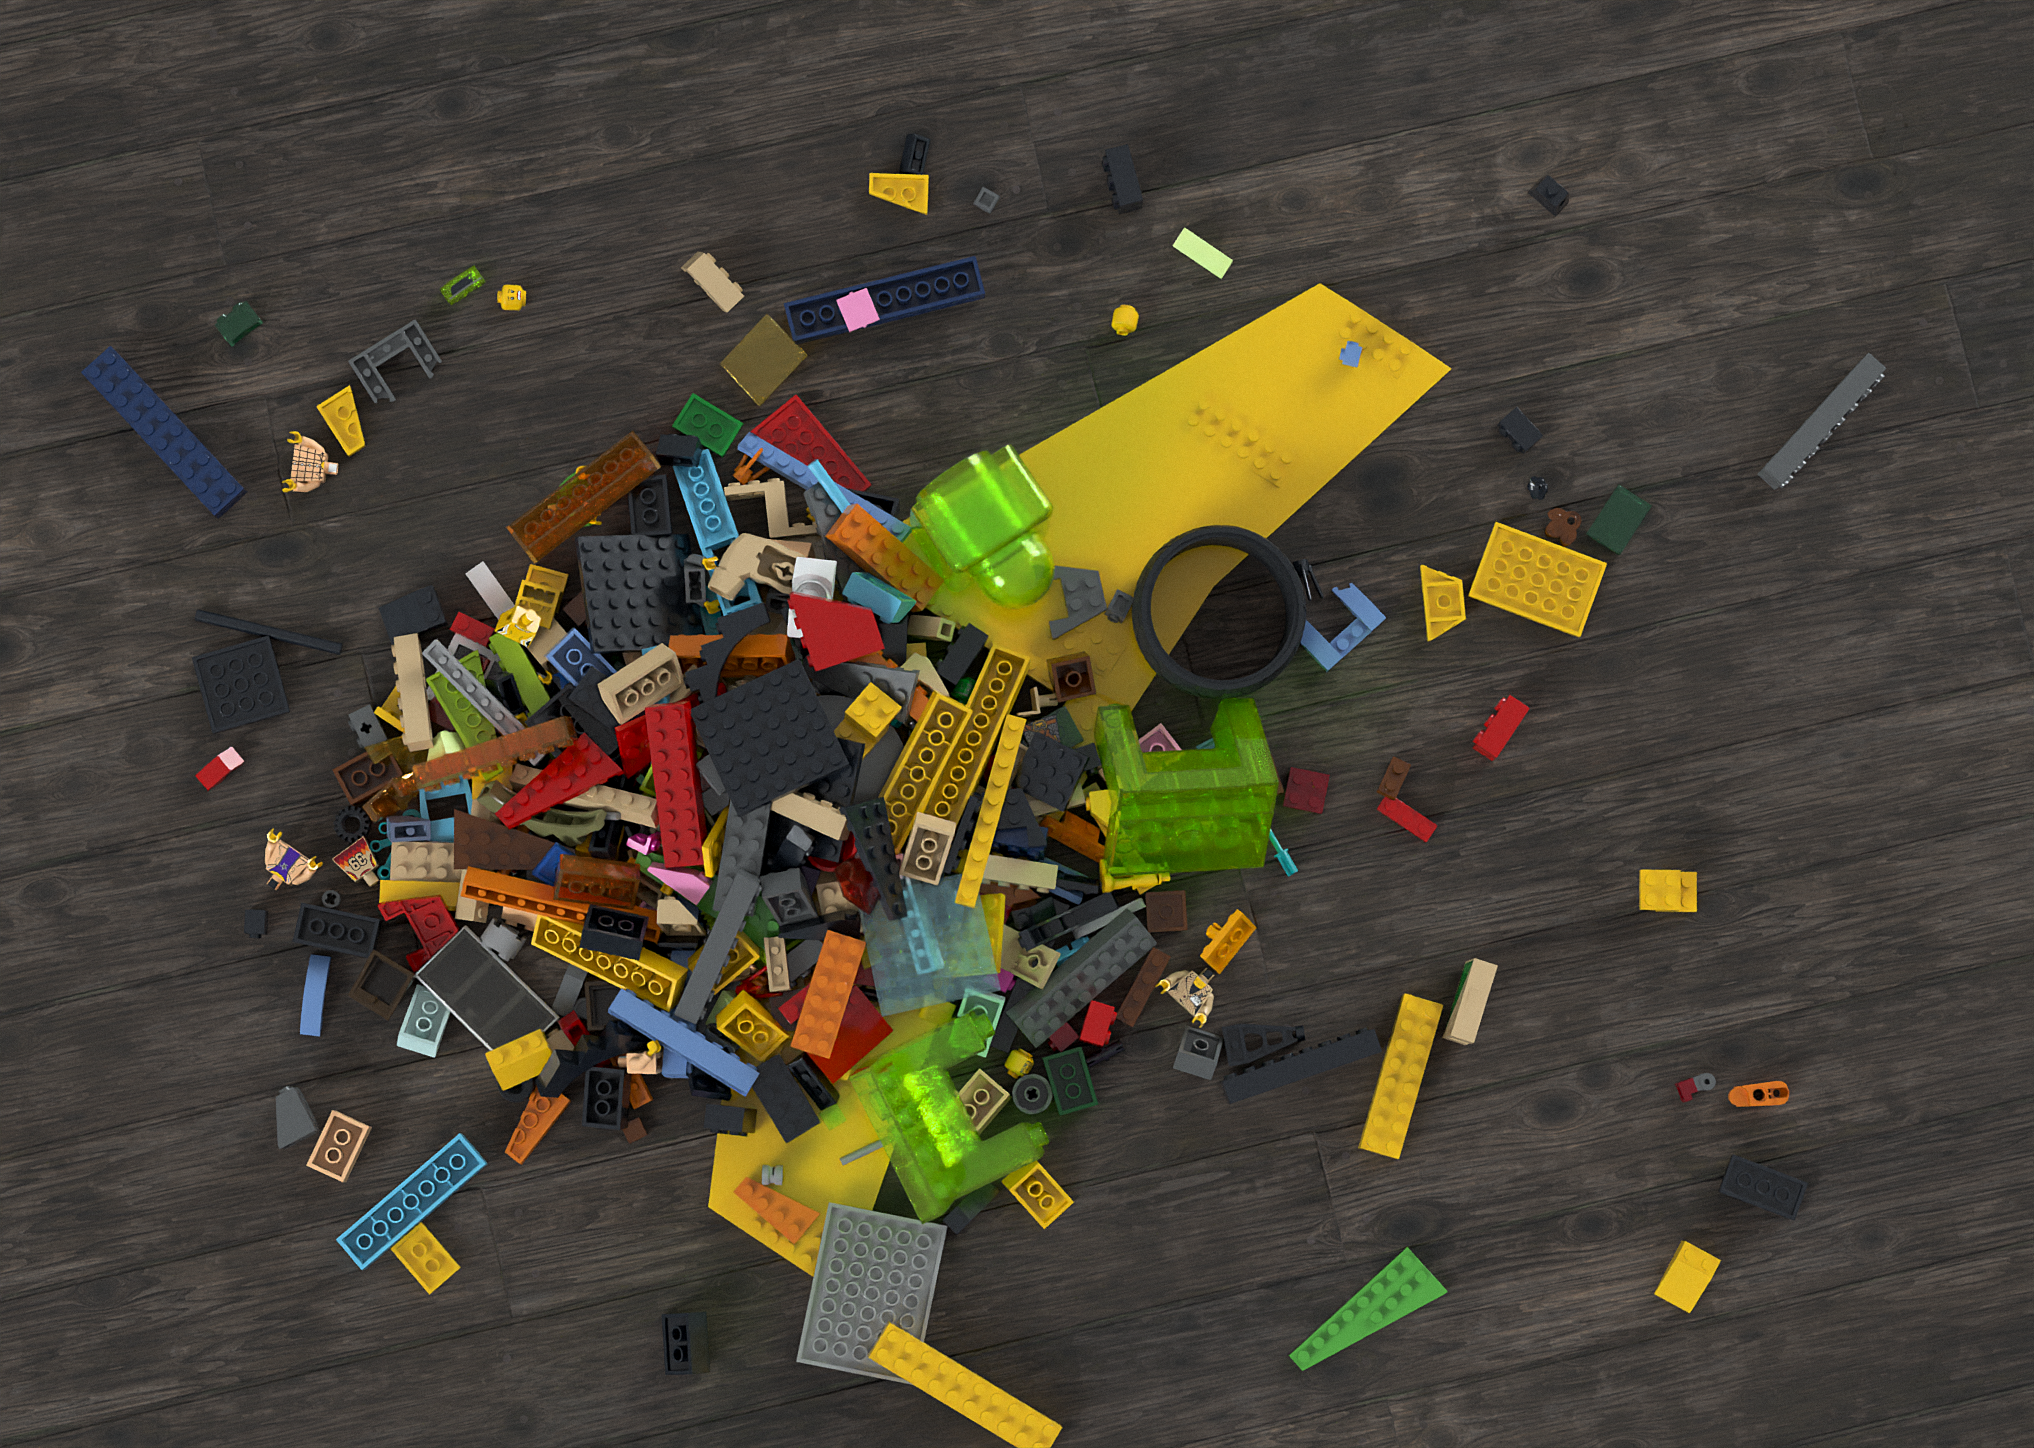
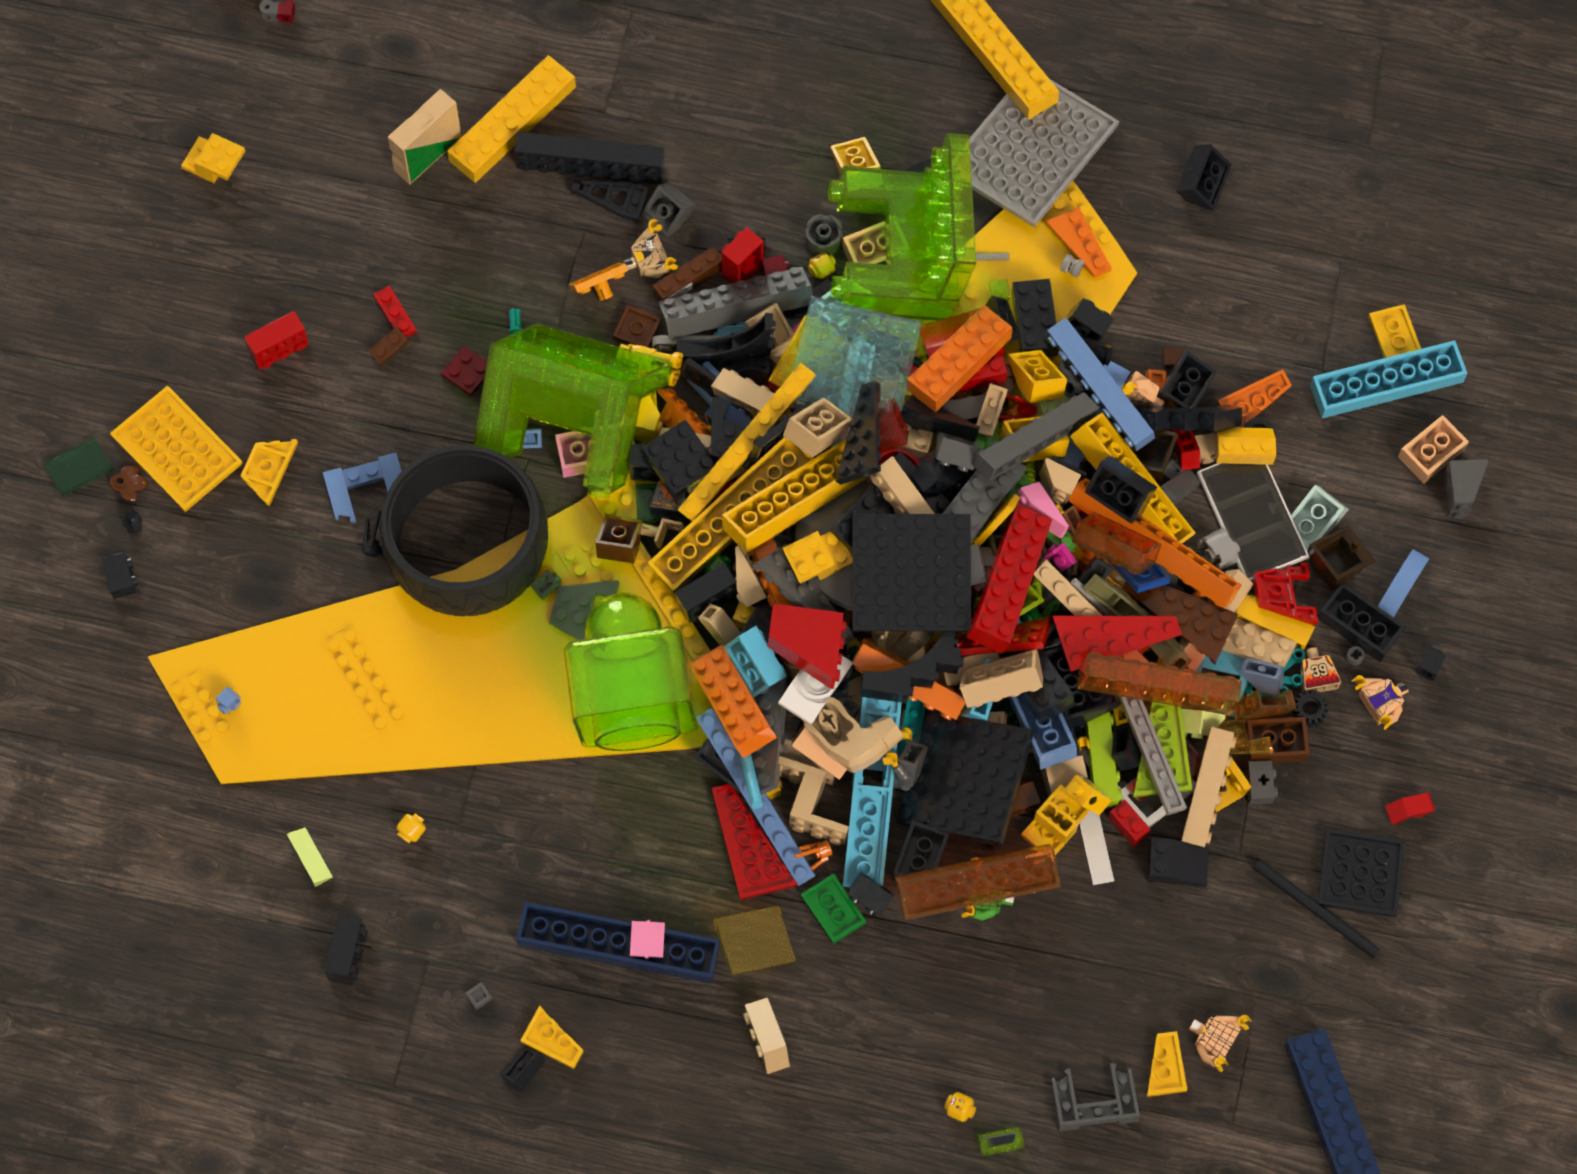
camera: 150 degrees left, 15 degrees down
dark green brick [1042,1047,1098,1116] -> none

